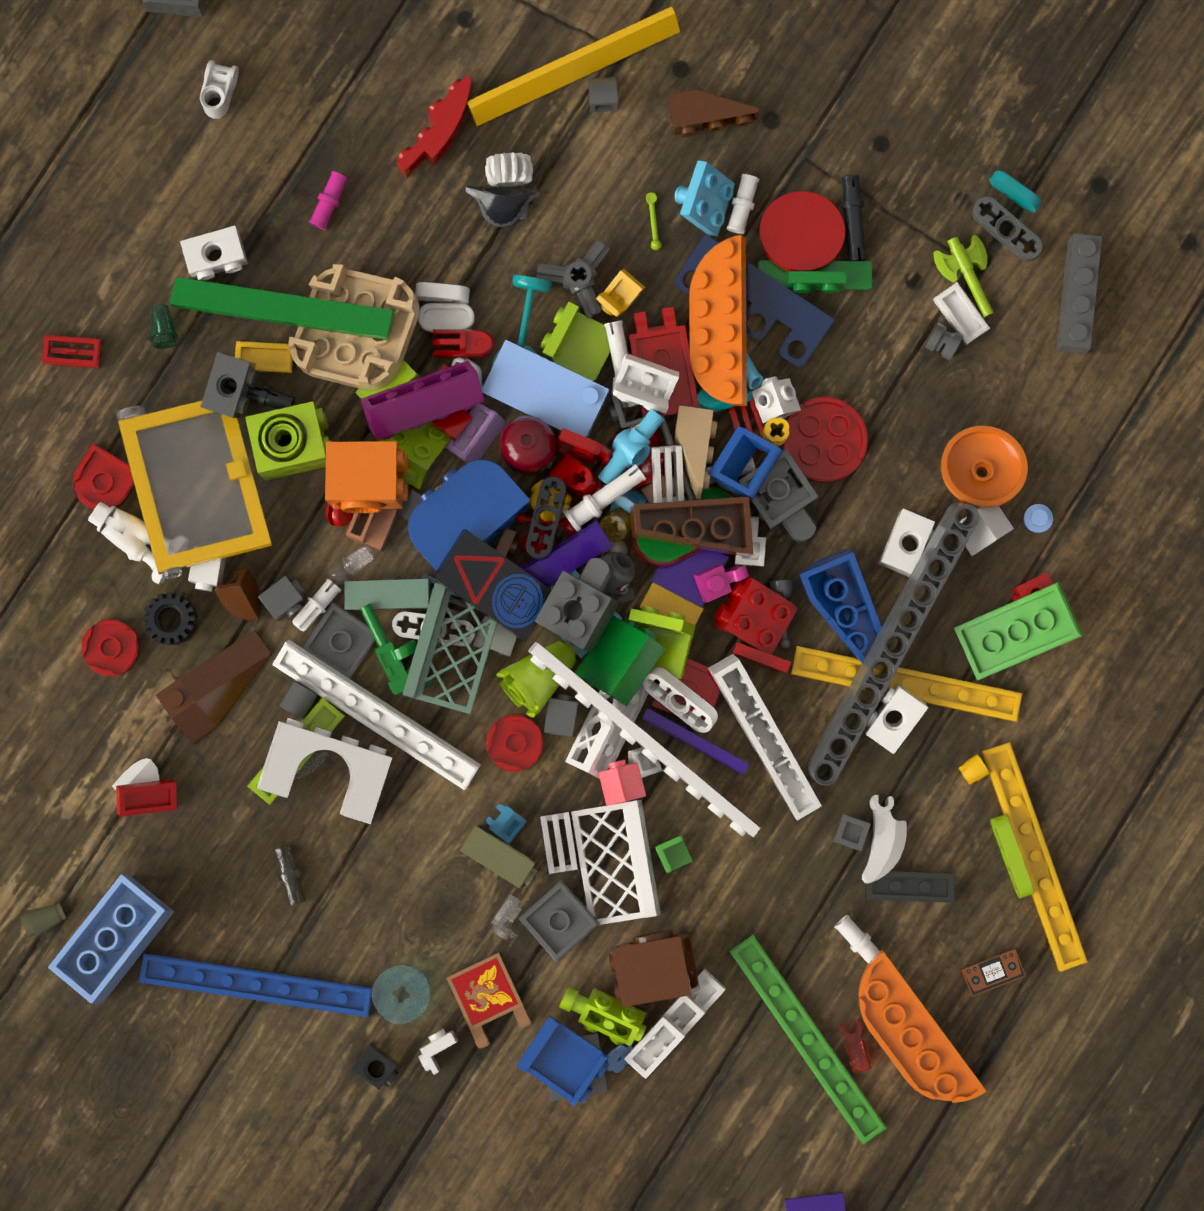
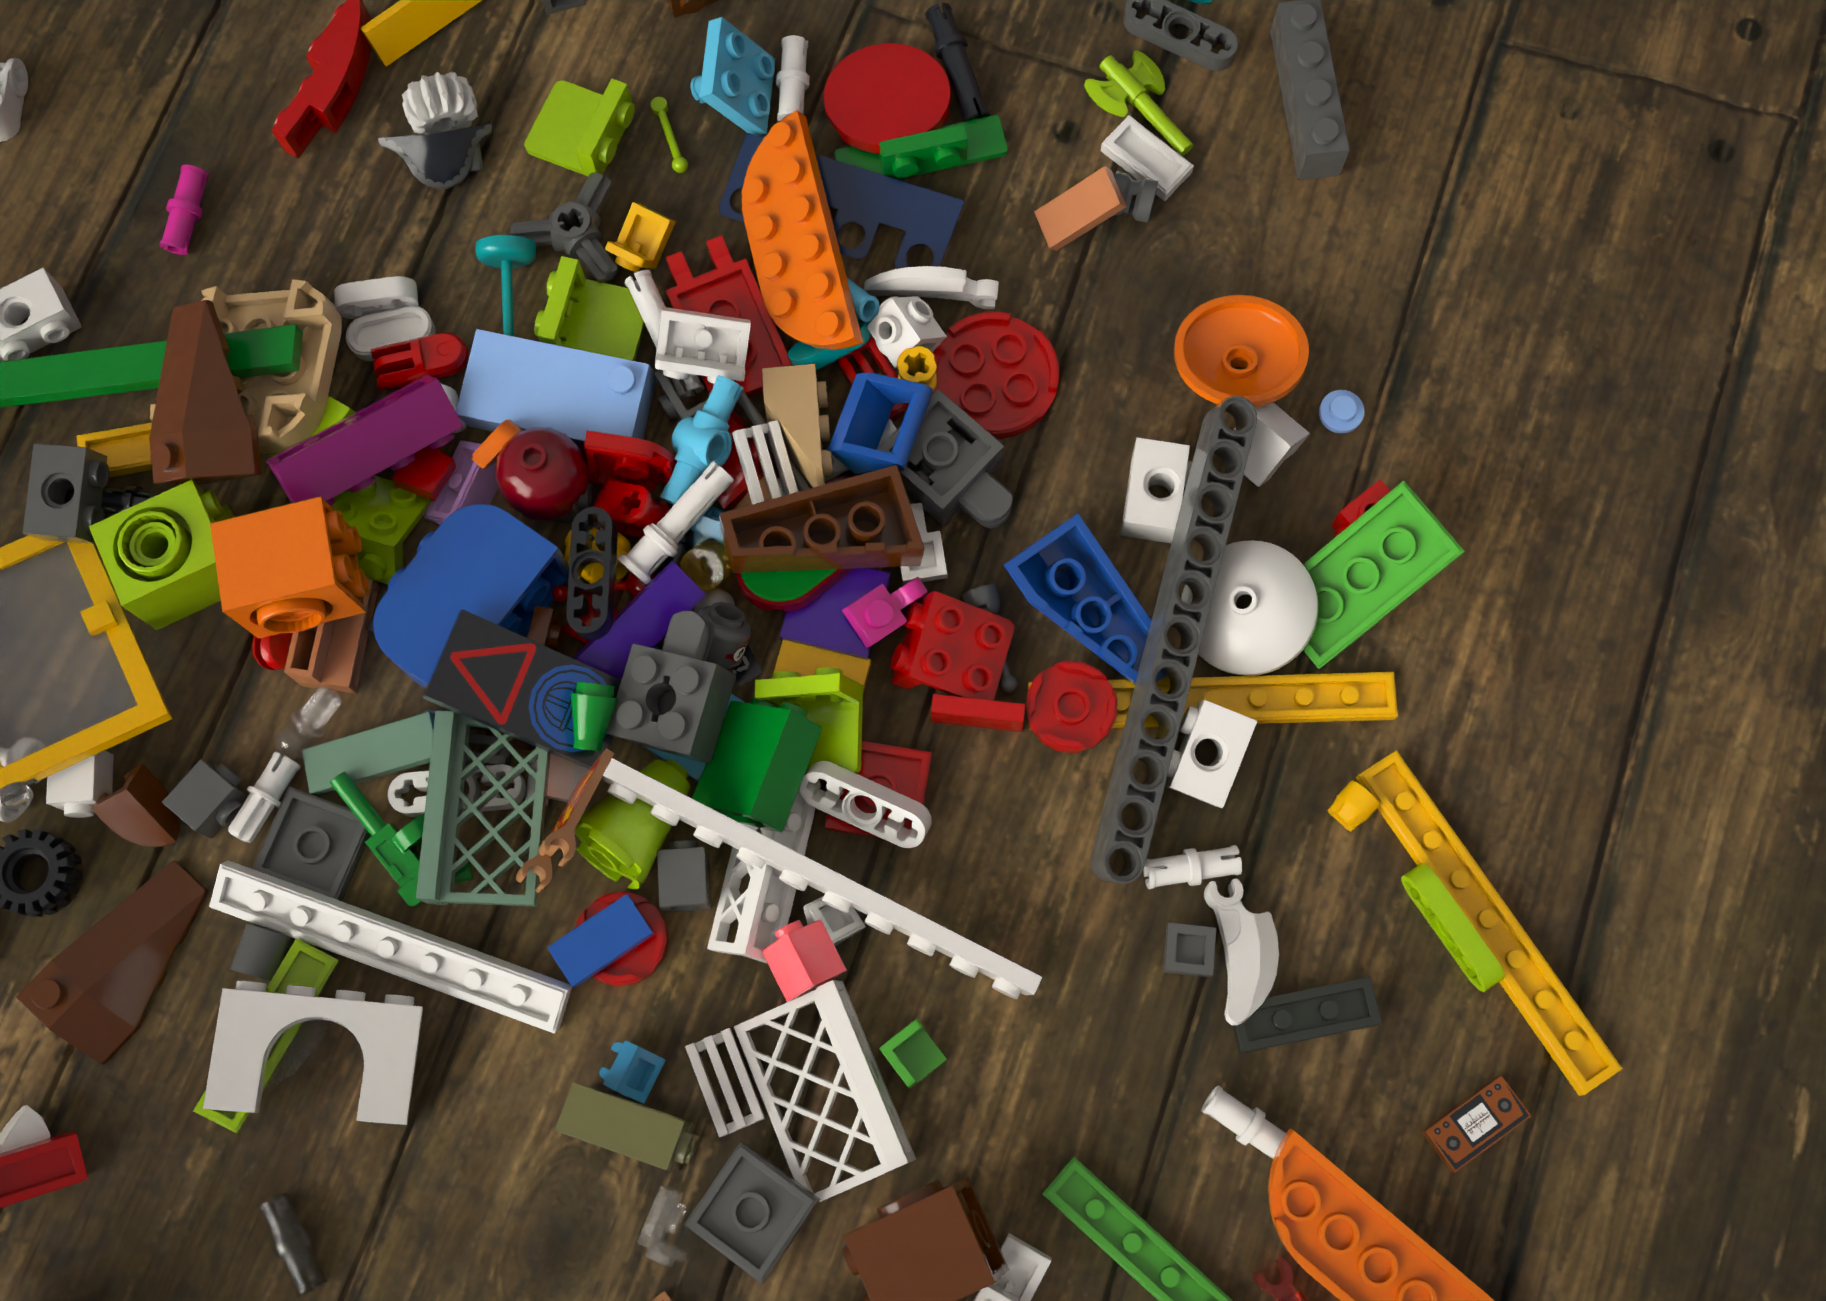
camera: 10 degrees left, 10 degrees down
dark purple tile [642,708,749,774] -> none
white slope [708,654,822,821] -> none
none -> reddish brown wedge [149,300,262,485]
none -> orange tile [471,420,522,469]
none -> medium nougat flag [516,748,615,893]
none -> lime bracket [524,78,635,176]
none -> blue tile [547,894,655,988]
none -> green cone [571,682,618,751]
none -> white piece [864,266,999,309]
none -> red tile [1025,661,1118,753]
none -> nougat tile [1034,166,1127,251]
none -> white pin [1143,845,1242,889]
none -> white dish [1181,540,1318,676]

